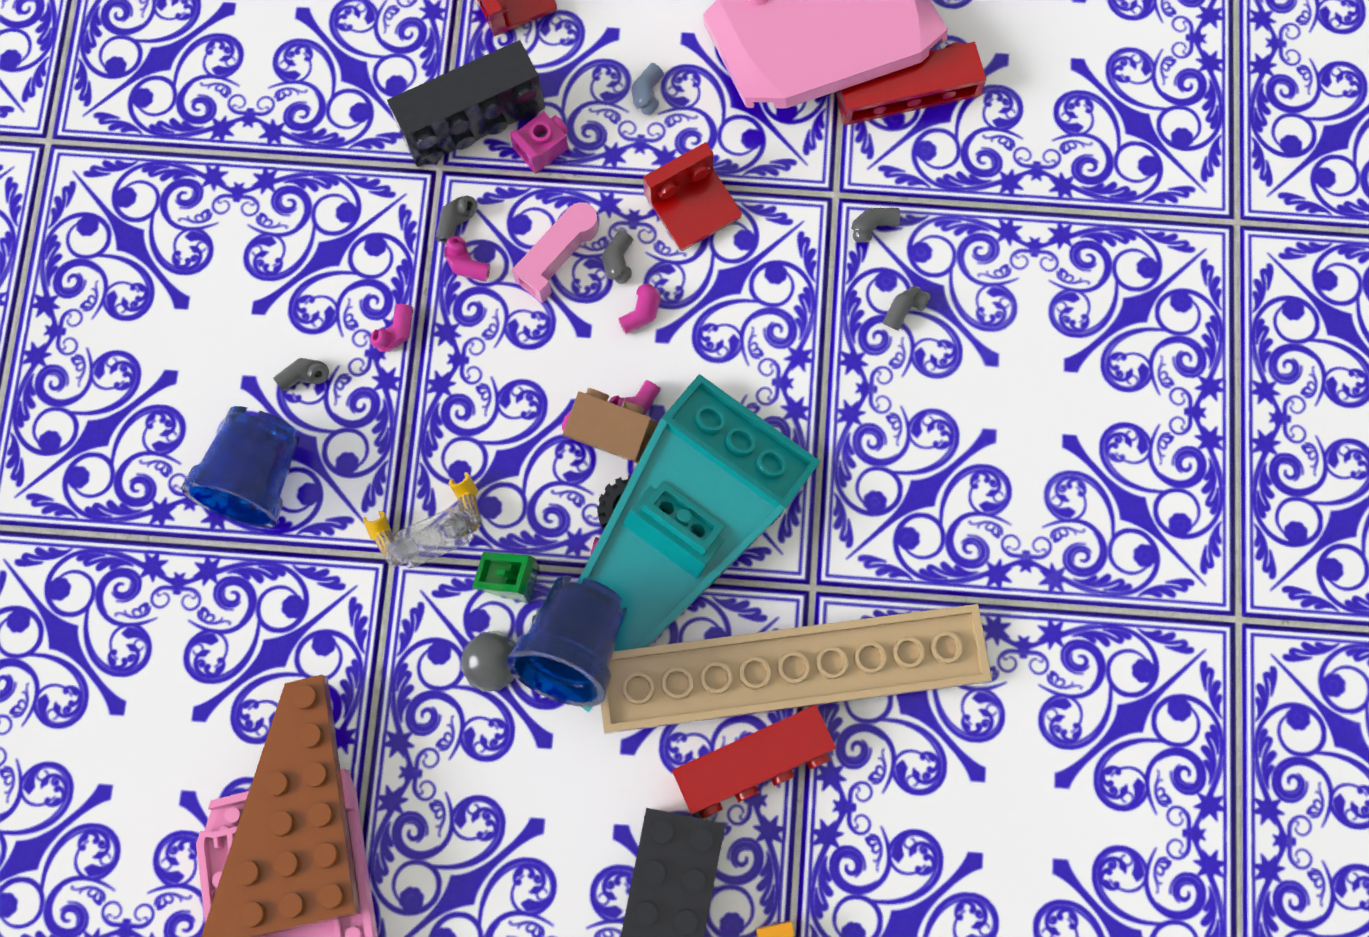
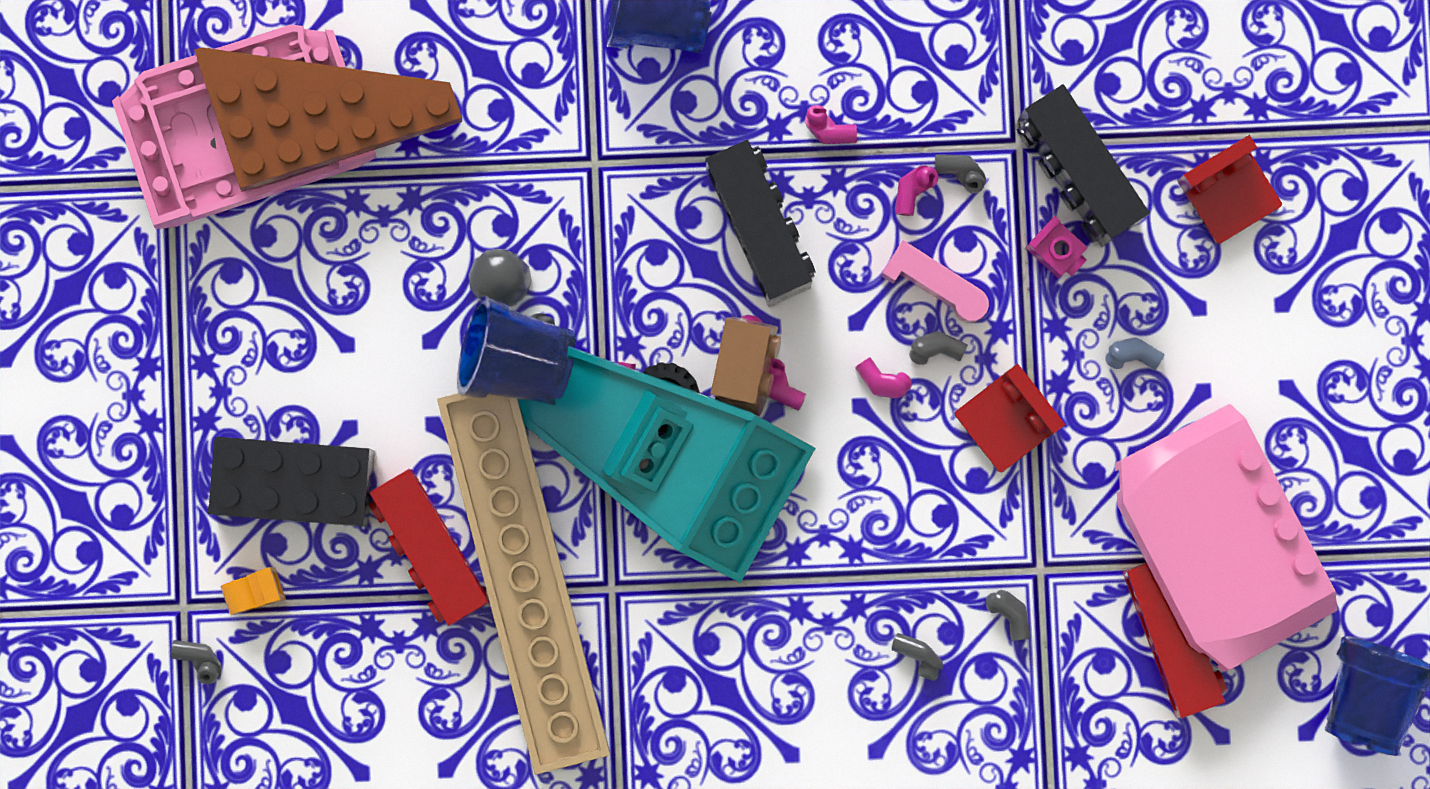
camera: 85 degrees right, 10 degrees up
dark grey arm [273,358,329,392] -> none
clear torso [363,472,481,569] -> none
green slope [472,552,540,604] -> none
none -> black brick [705,139,816,307]

